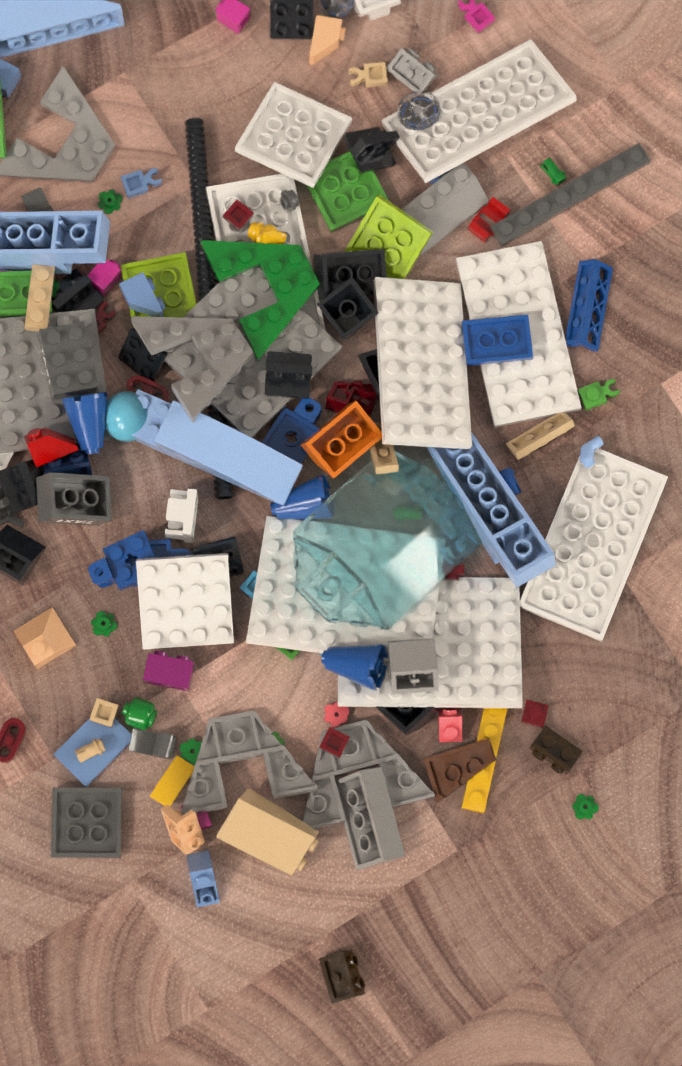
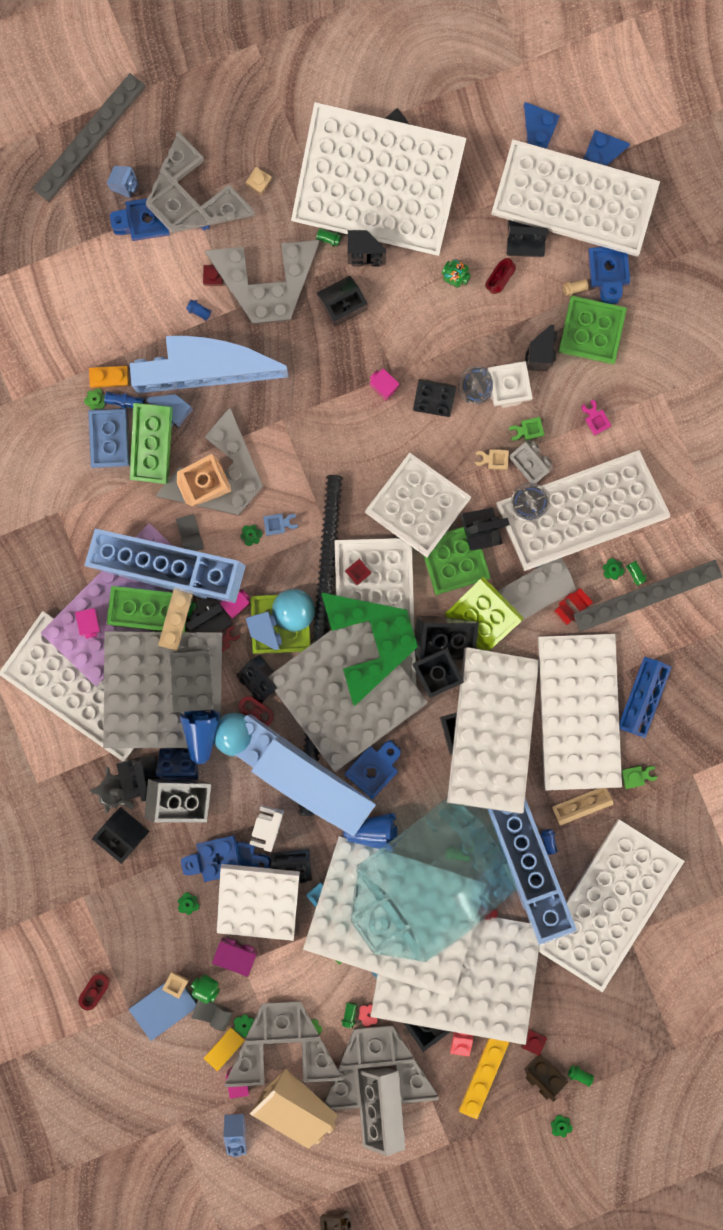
camera: 10 degrees right, 10 degrees up
light nougat slope [14,607,76,669] -> none
red slope [24,427,78,467] -> none
dark grey plate [51,788,122,858] -> none
tan pin [75,738,106,763] -> none
light grey wing [131,316,253,423] -> none
light nougat bracket [161,804,205,855] -> none
yellow animal [248,222,287,244] -> none
black bracket [264,351,312,399] -> none
dark grey plate [280,190,299,212] -> none
orange slope [300,401,382,479] -> none
light nougat slope [309,15,346,65] -> none
dark red plate [319,727,350,758] -> none
blue cone [321,644,388,691] -> none
dark red slope [325,381,378,417] -> none
tan plate [369,422,399,474] -> none
light grey slope [388,638,439,694] -> none
reddish brown wing [423,738,496,803] -> none
blue plate [461,315,533,366] -> none
light blue arm [579,435,604,468] -> none
none -> light nougat slope [177,454,232,506]
none -> medium azure piece [272,589,315,632]
none -> green pin [341,1002,358,1028]
none -> bright green plate [509,417,544,441]
none -> green pin [568,1065,594,1087]
none -> green plant [603,558,624,580]

